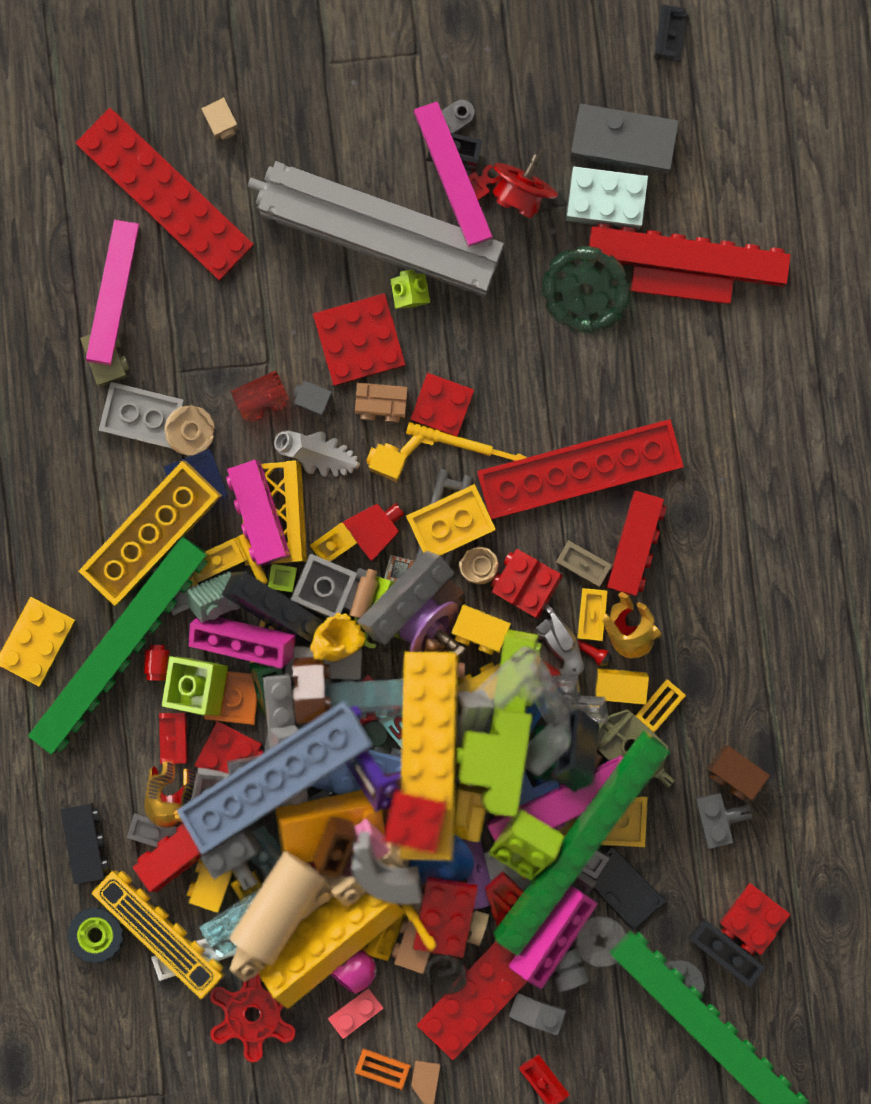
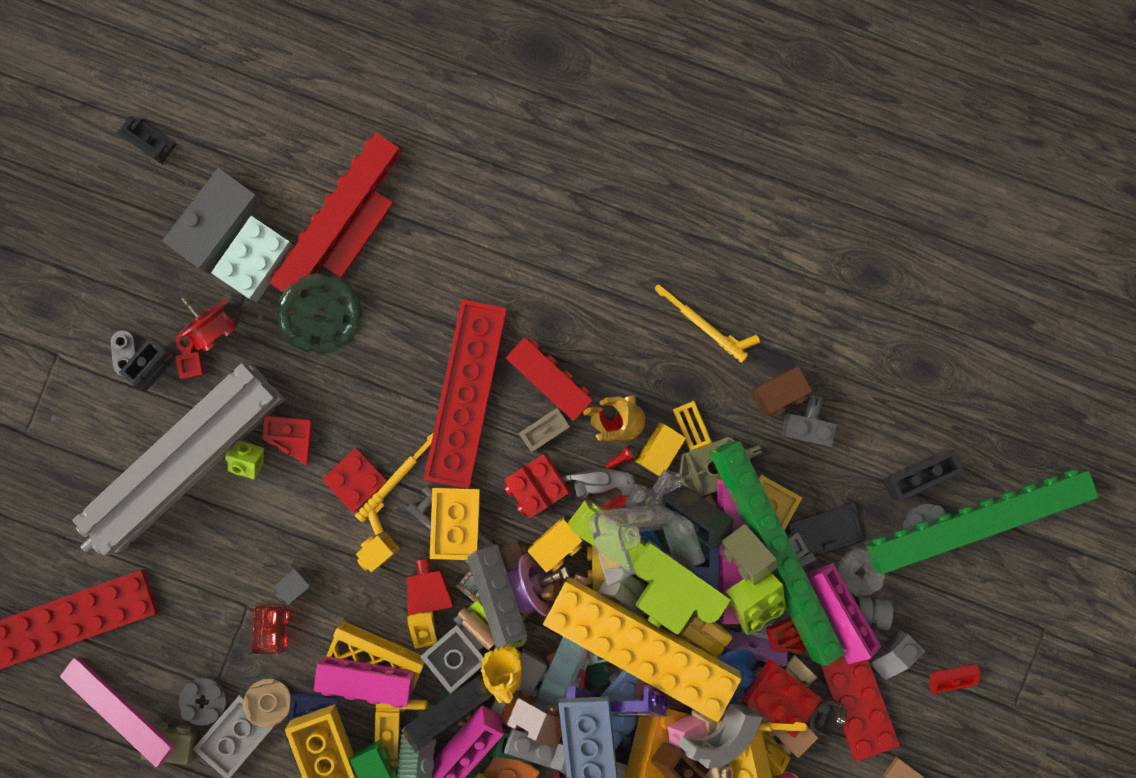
camera: 60 degrees left, 0 degrees up
tan brick [201,98,238,140] -> none
lime plate [268,564,297,593] -> none
light grey plant [274,431,360,477] -> none
red plate [313,293,405,386] -> none
medium nougat brick [355,383,407,423] -> none
red brick [384,791,449,855] -> none
dark pink tile [414,101,492,247] -> none
tan hair [459,546,499,585] -> none
yellow plate [577,588,607,641] -> none
red plate [719,883,790,955] -> none
none -> dark grey plate [179,676,228,726]
none -> red wing [262,416,313,465]
none -> yellow piece [655,285,760,363]
none -> olive brick [722,524,777,585]

